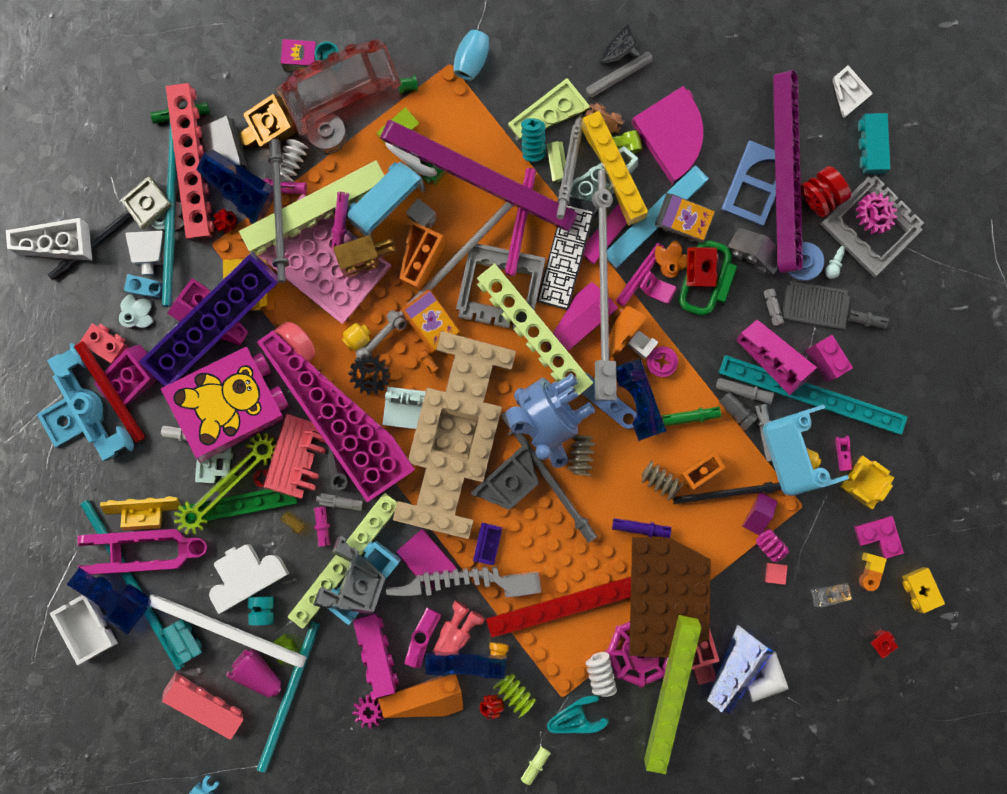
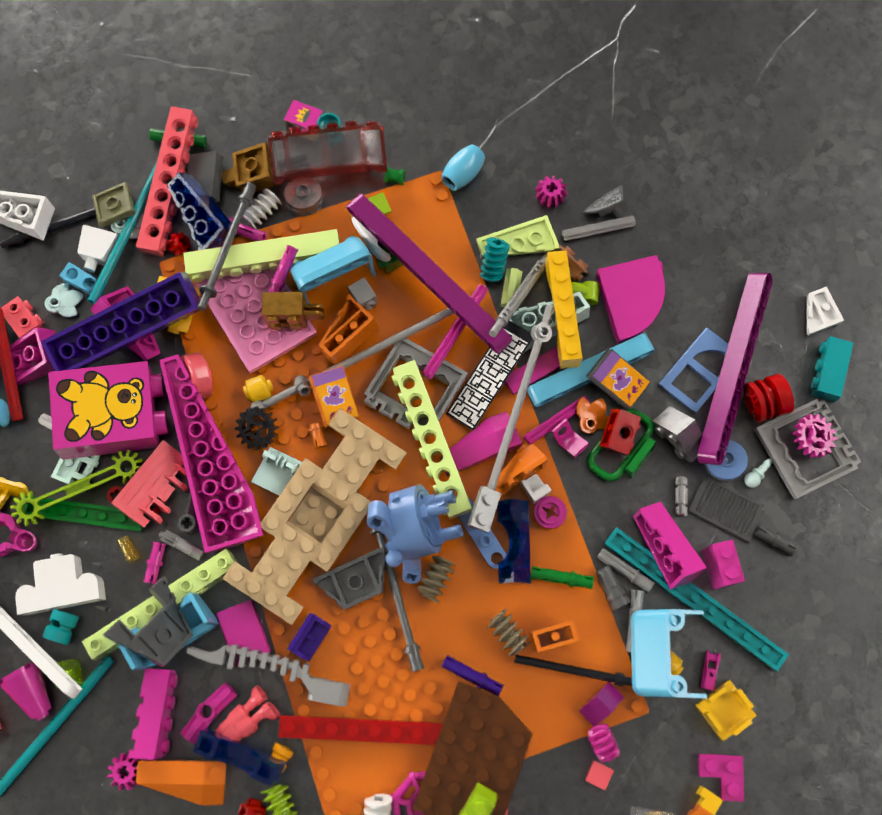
camera: 25 degrees right, 10 degrees down
none -> dark pink gear [535,175,567,208]

